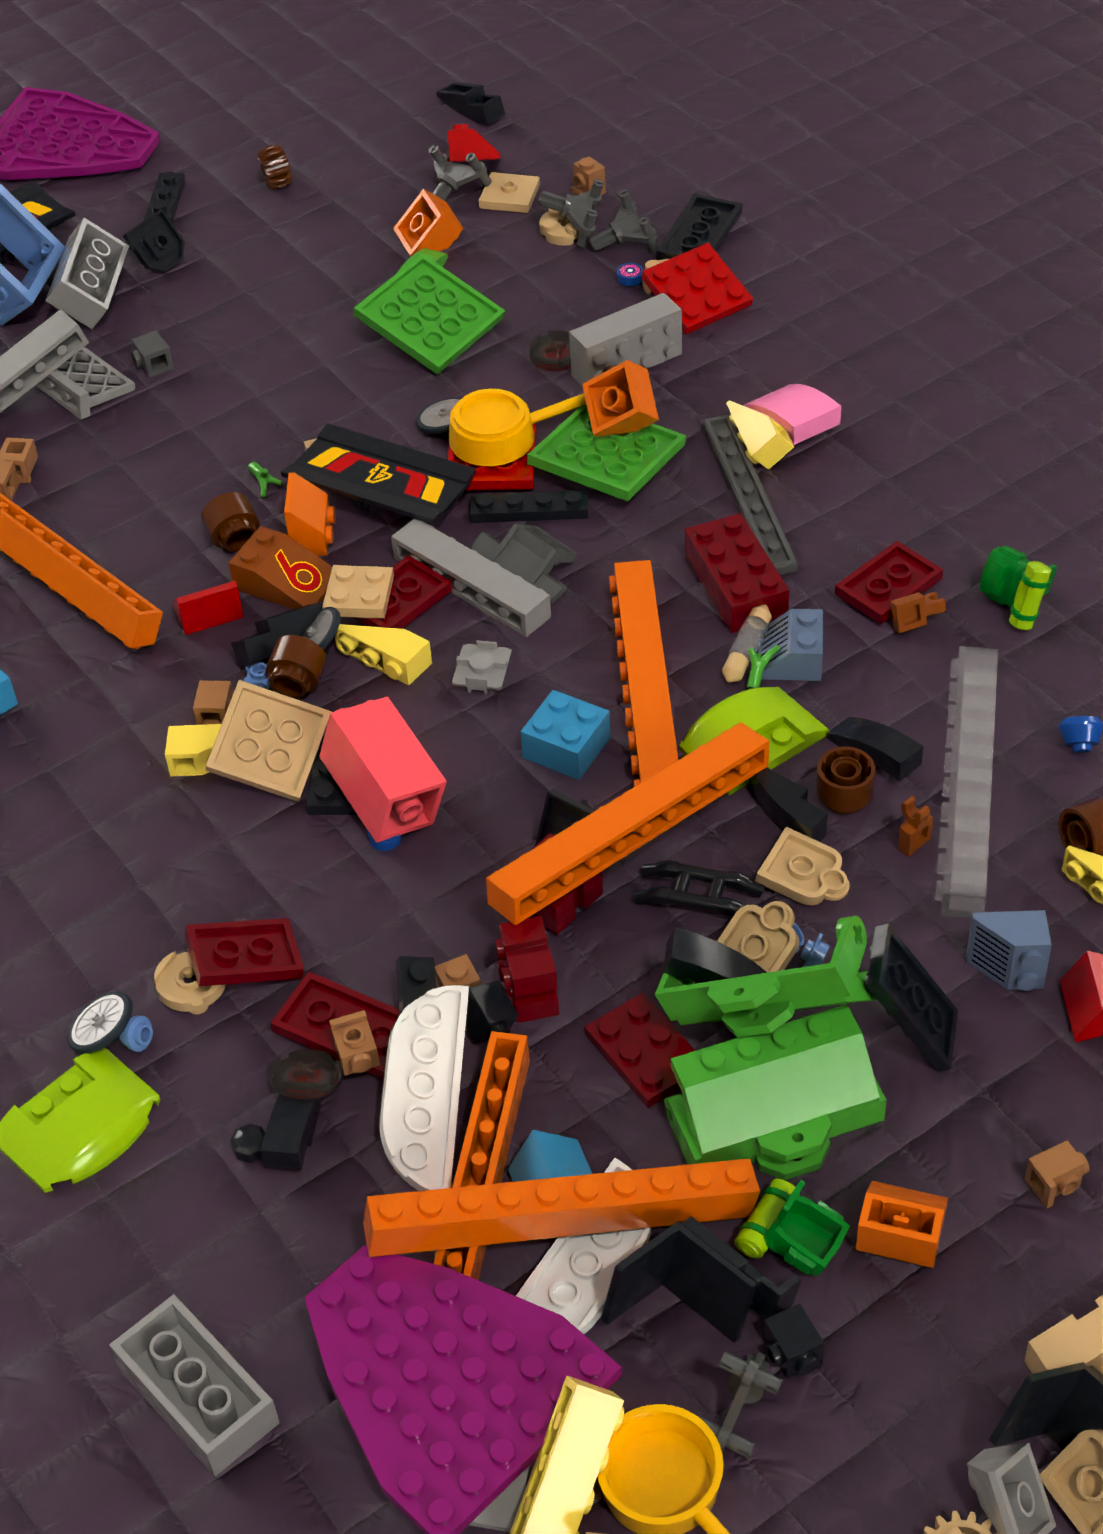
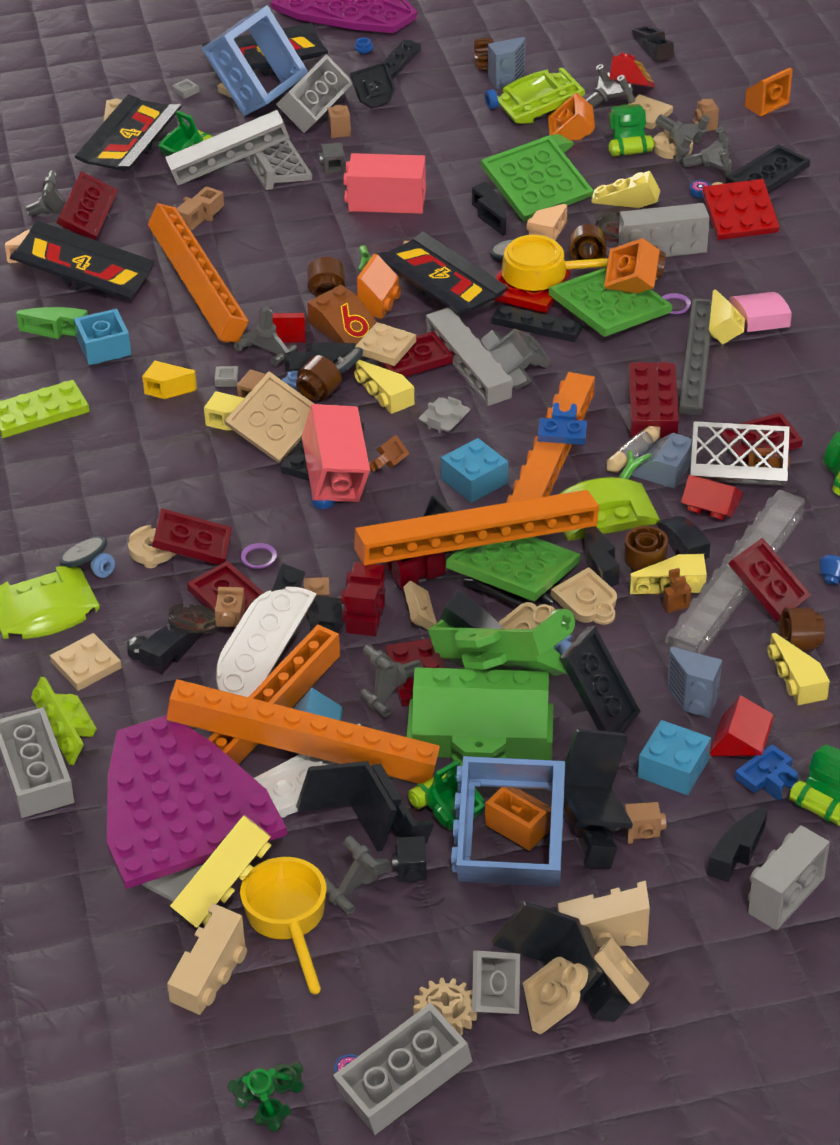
camera: 20 degrees right, 5 degrees down
none -> lime bracket [31,677,97,765]
none -> tan plate [50,633,122,691]
none -> yellow slope [142,361,197,399]
none -> light grey tile [214,366,239,387]
none -> dark grey axle [234,306,297,366]
none -> medium lavender piece [241,543,277,569]
none -> medium nougat brick [327,105,351,138]
none -> coral brick [344,153,426,214]
none -> blue plate [354,37,373,54]
none -> dark grey axle [360,645,424,718]
none -> dark orange plate [369,435,409,472]
none -> tan plate [403,581,436,630]
none -> bright green plate [446,537,581,601]
none -> medium blue window [451,756,565,887]
none -> black slope [472,182,506,236]
none -> blue tile [484,89,499,110]
none -> sand blue slope [488,37,526,89]
none -> lime slope [497,68,585,124]
none -> light nougat slope [527,204,567,240]
none -> blue plate [538,402,587,445]
none -> black piece [564,729,633,869]
none -> reddish brown piece [570,224,607,261]
none -> light yellow slope [591,171,660,208]
none -> green piece [609,104,654,157]
none -> light yellow slope [630,554,707,594]
none -> dark azure brick [638,720,711,795]
none -> medium lavender piece [662,293,691,314]
none -> red slope [681,475,744,520]
none -> fence [690,421,790,486]
none -> dark red plate [728,537,811,622]
none -> orange slope [745,67,793,116]

